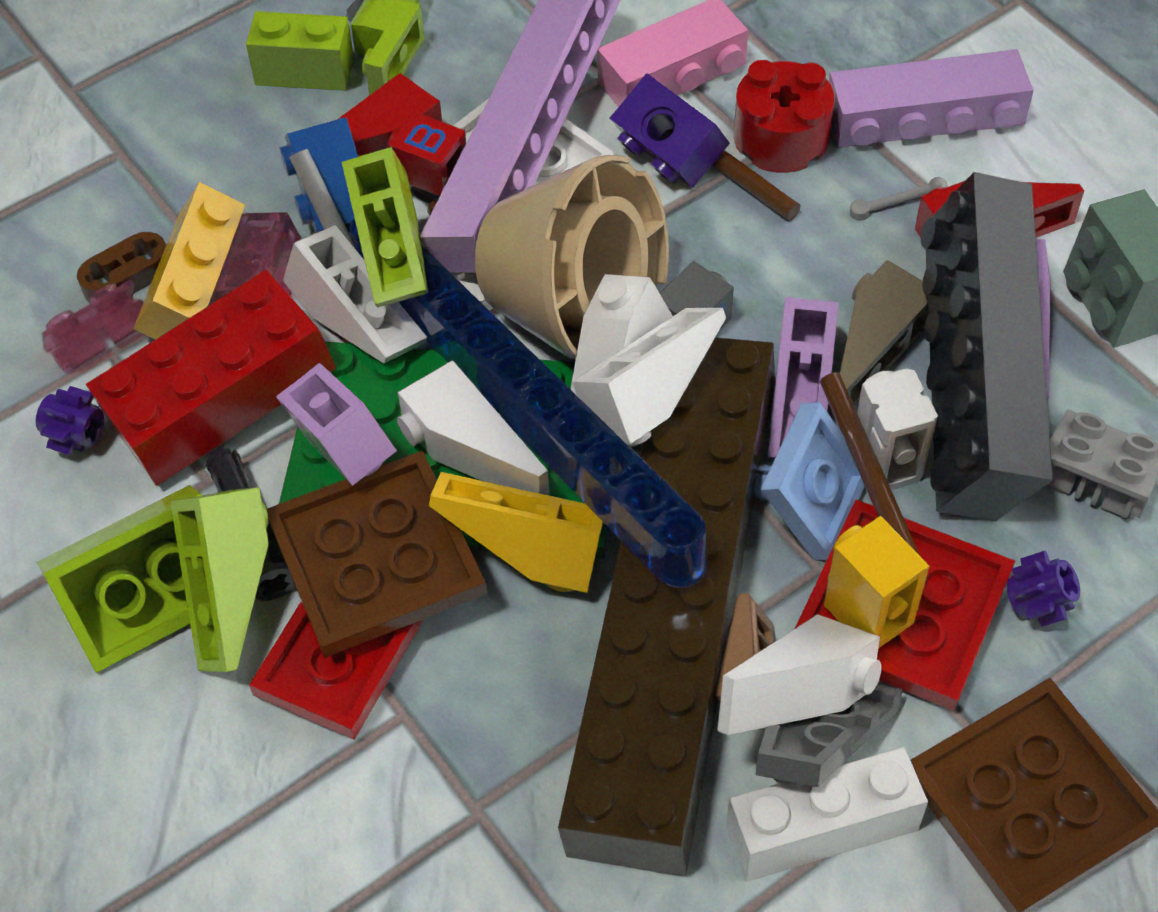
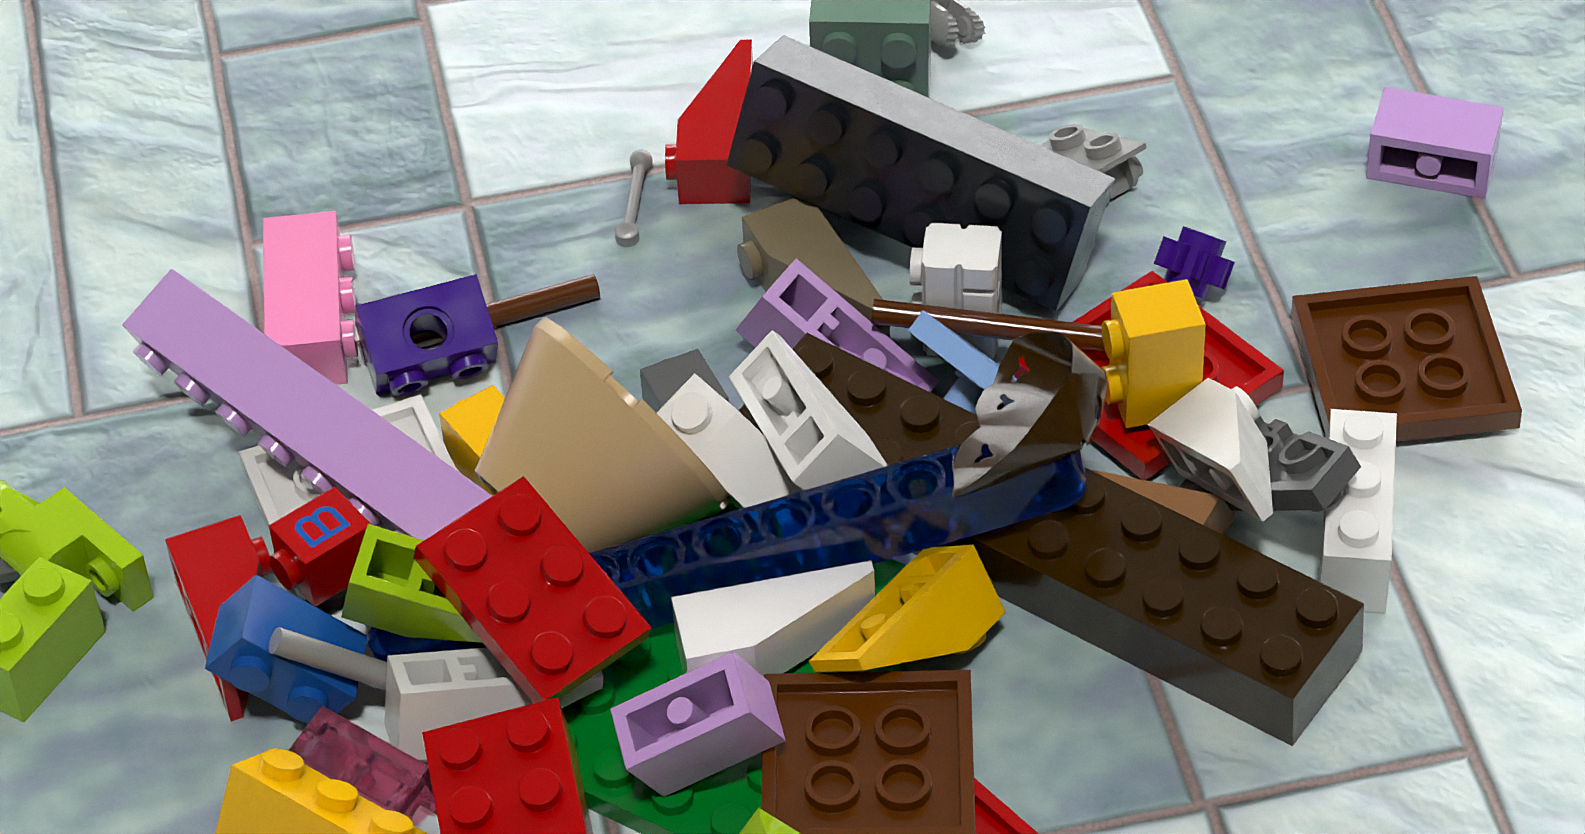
camera: 65 degrees left, 10 degrees down
red brick [733,60,834,173] -> none
lavender brick [829,49,1034,148] -> none
none -> red plate [413,476,652,703]
none -> dark brown piece [952,332,1107,499]

